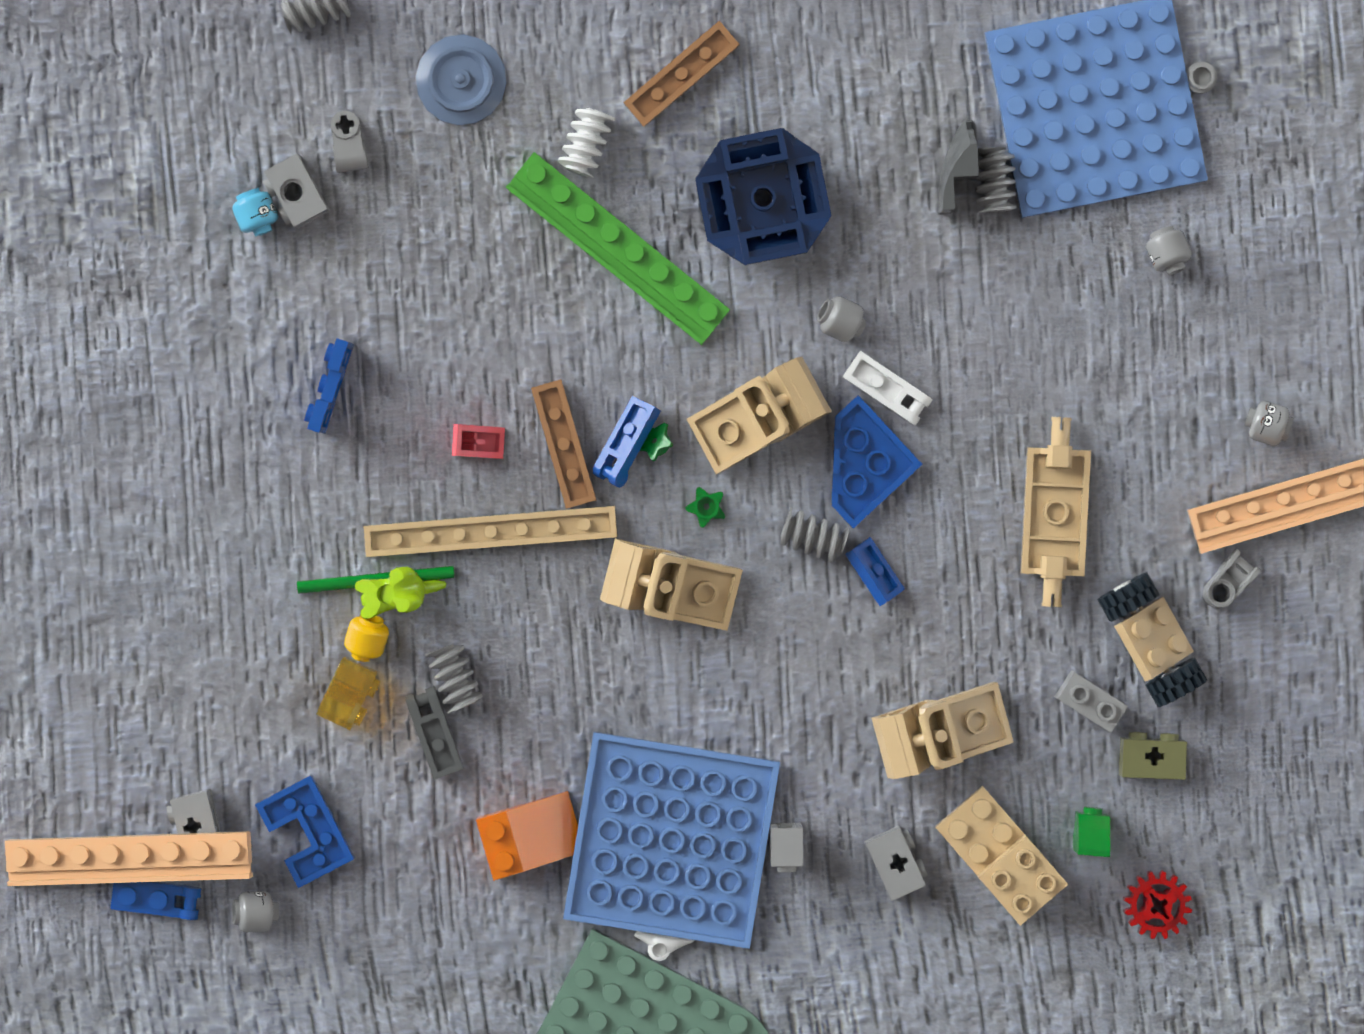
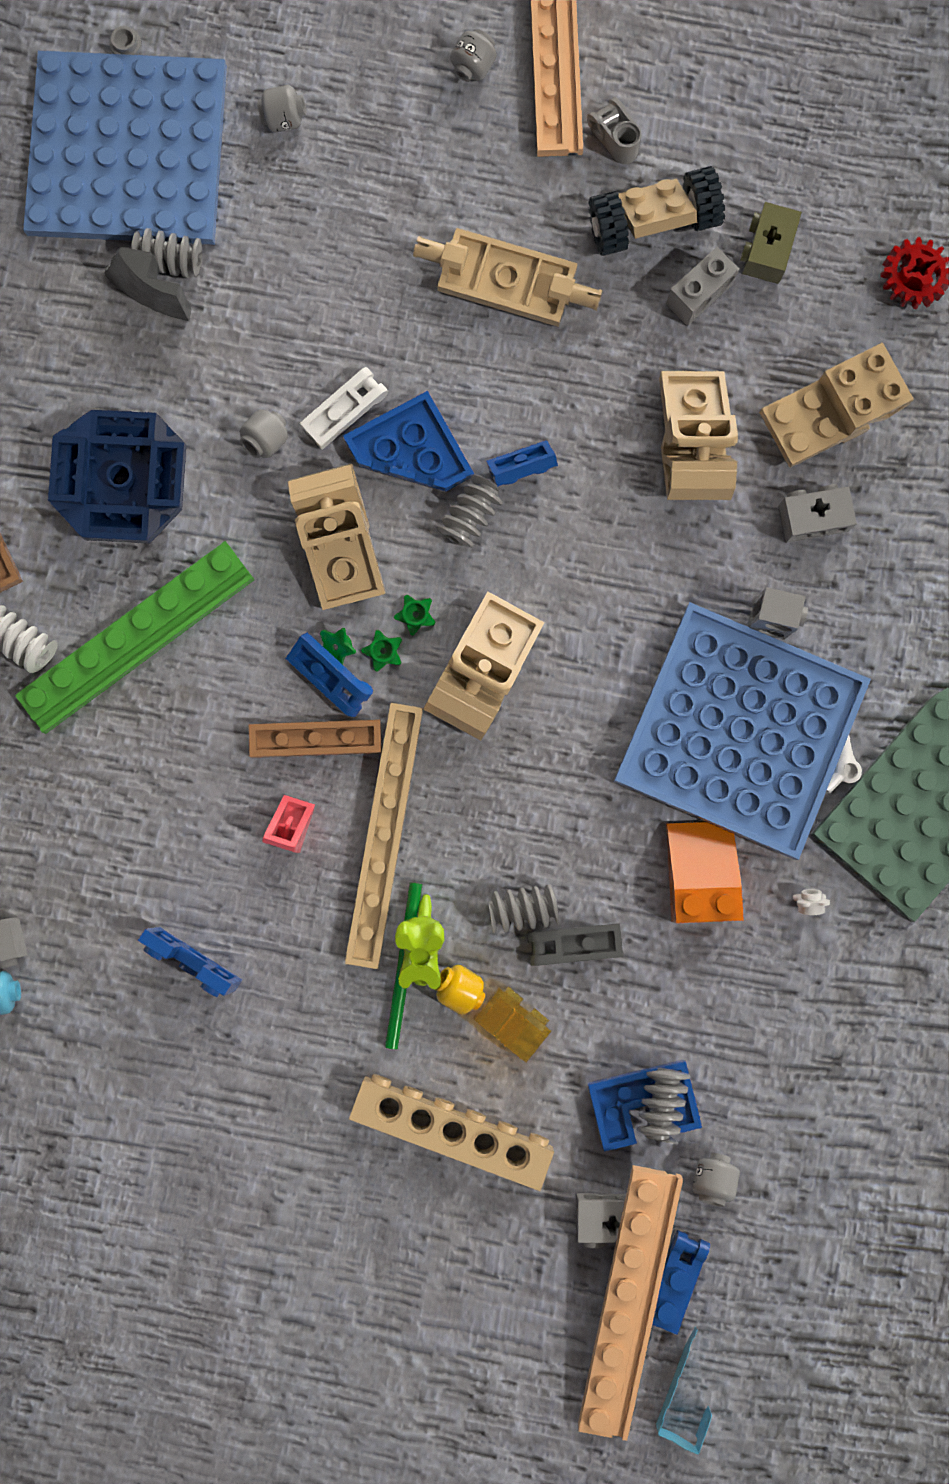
camera: 75 degrees left, 5 degrees down
green slope [1072,806,1110,857] -> none
none -> tan brick [349,1074,554,1191]
none -> green plate [361,630,402,672]
none -> light grey piece [636,1067,691,1144]
none -> medium azure piece [656,1326,712,1454]
none -> white plate [793,889,830,915]

